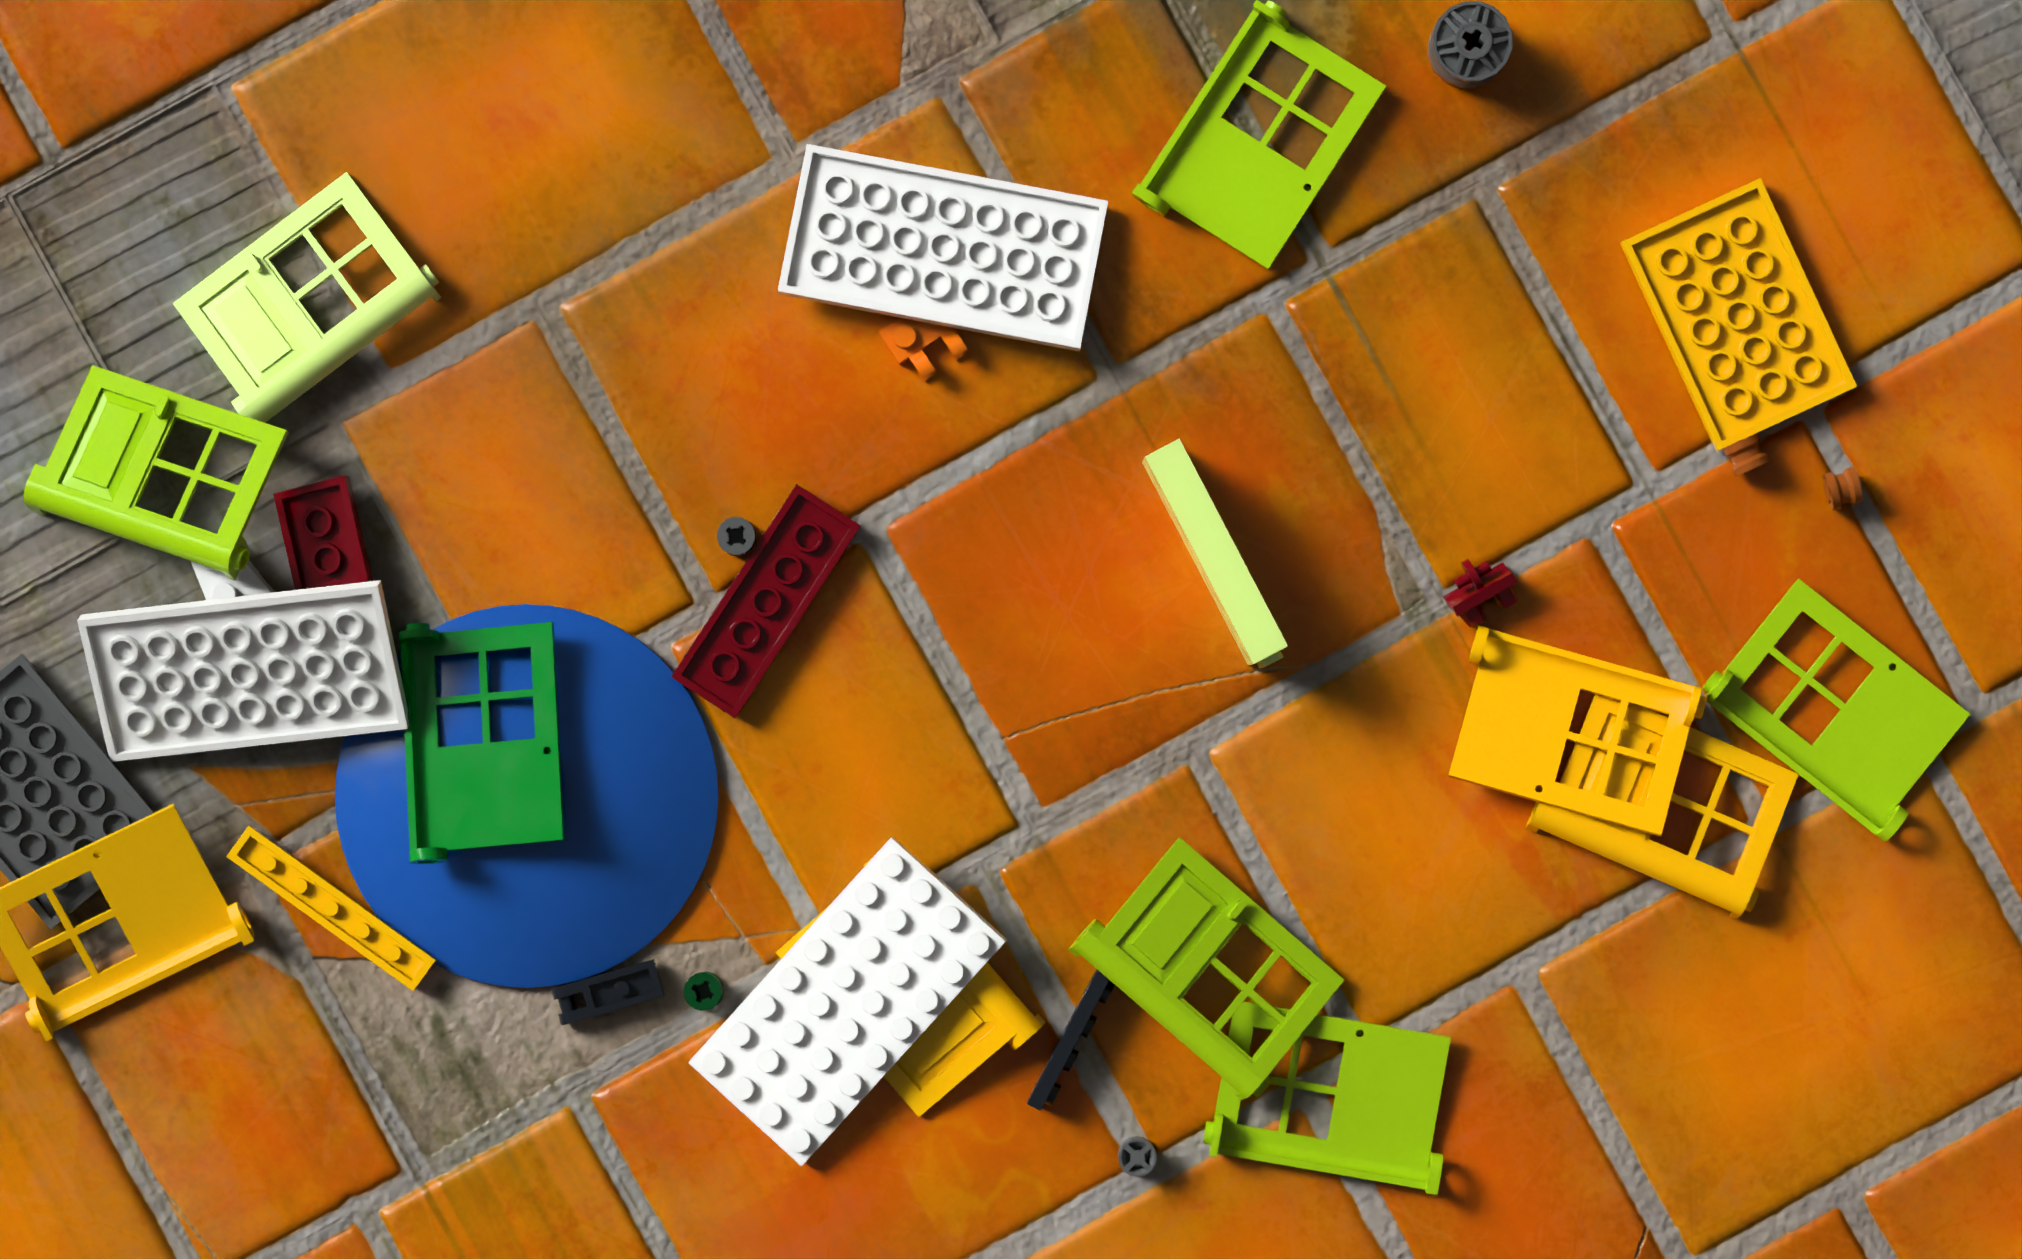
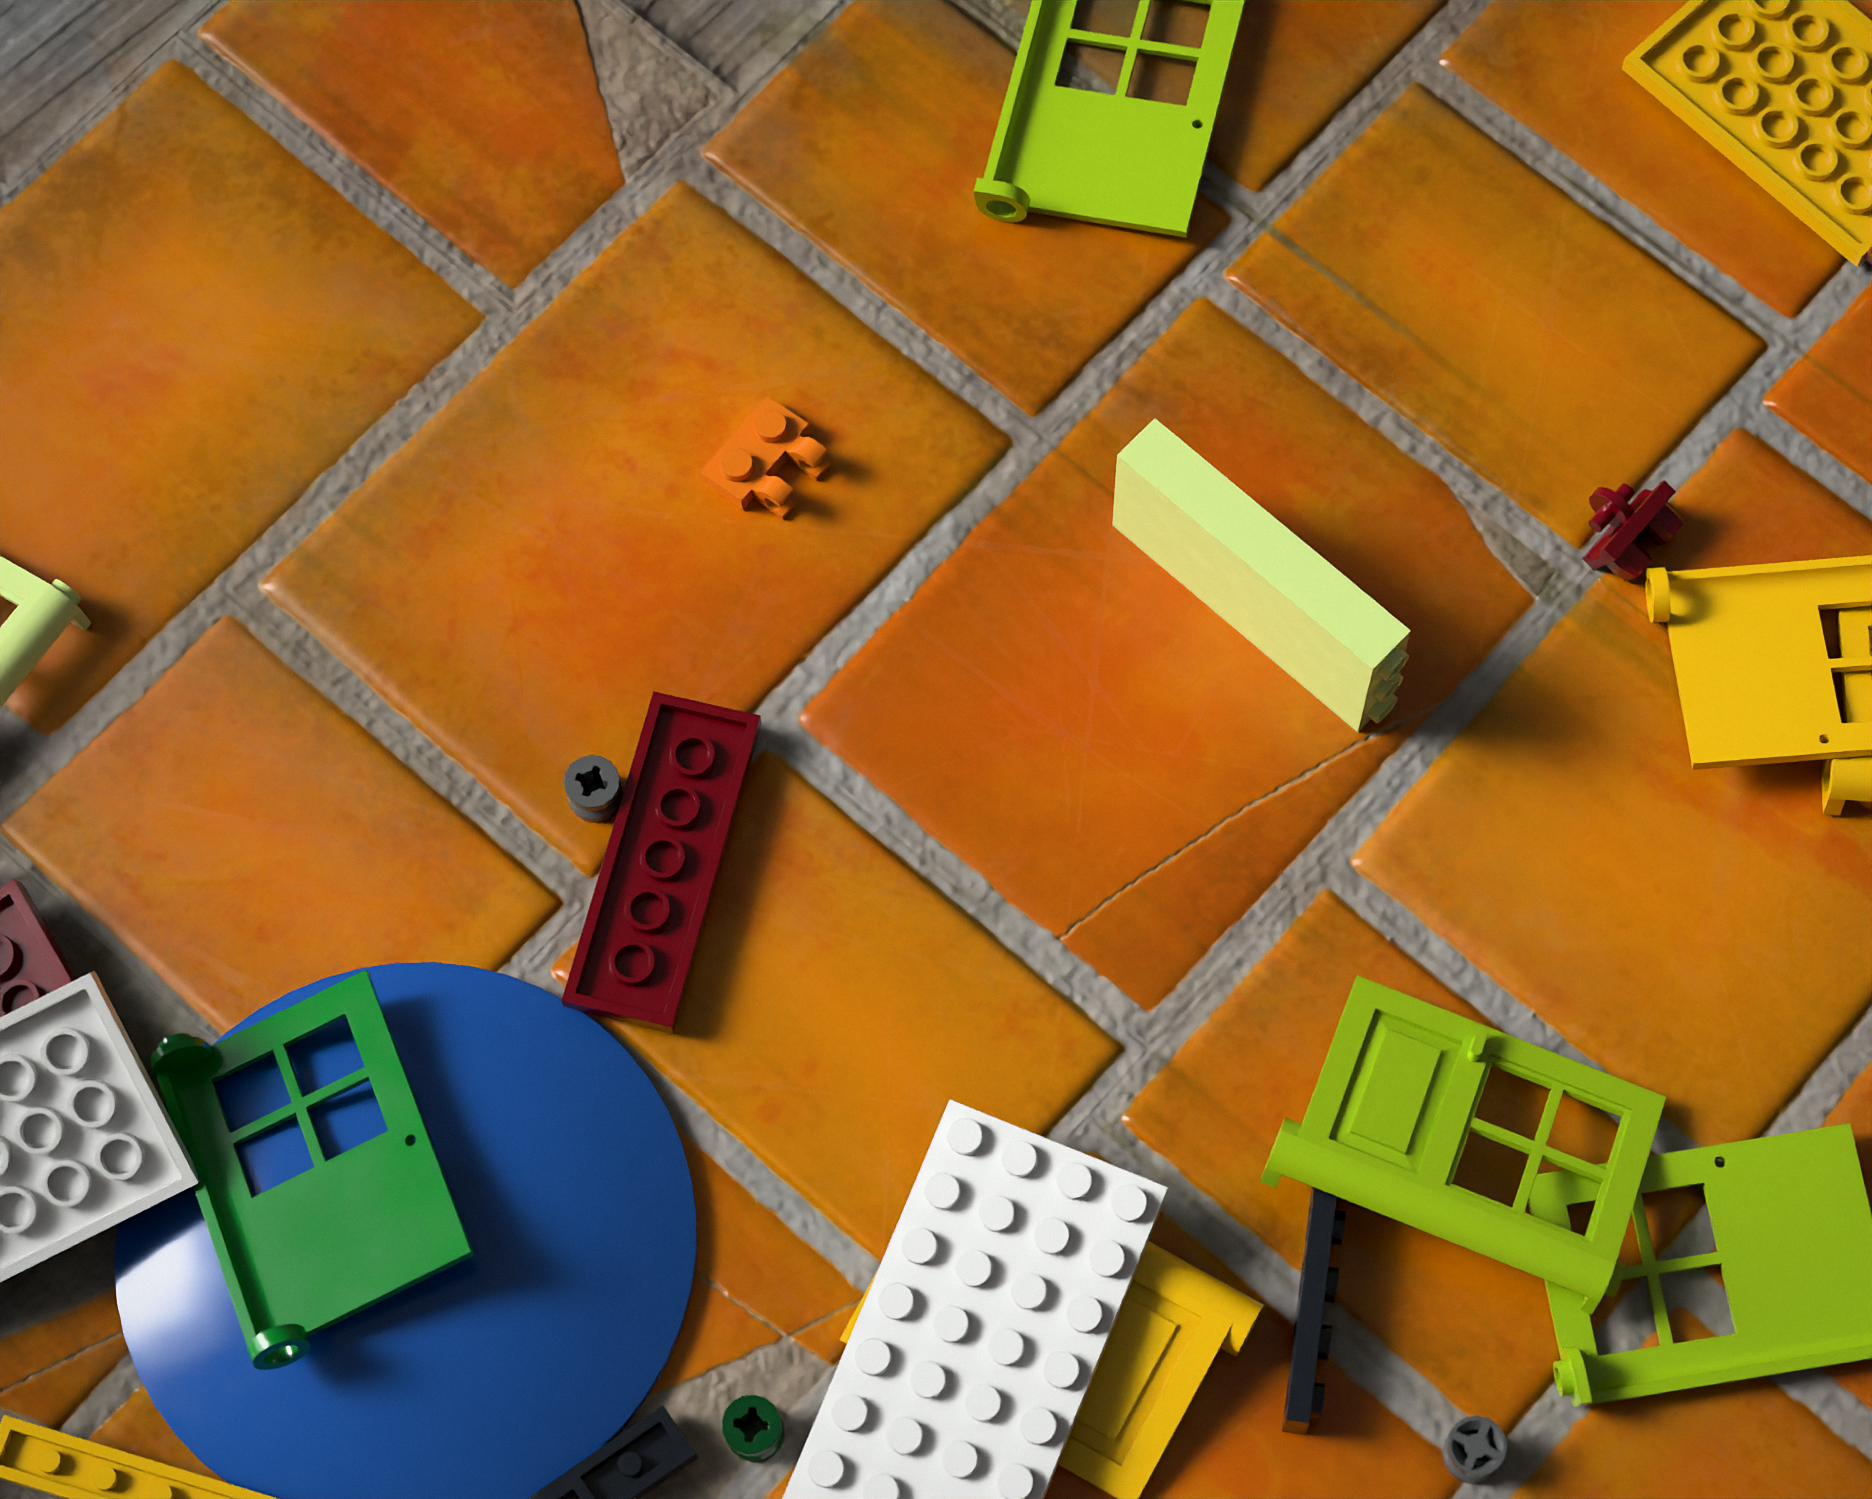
camera: 15 degrees left, 20 degrees down
white plate [778,144,1108,352] -> none

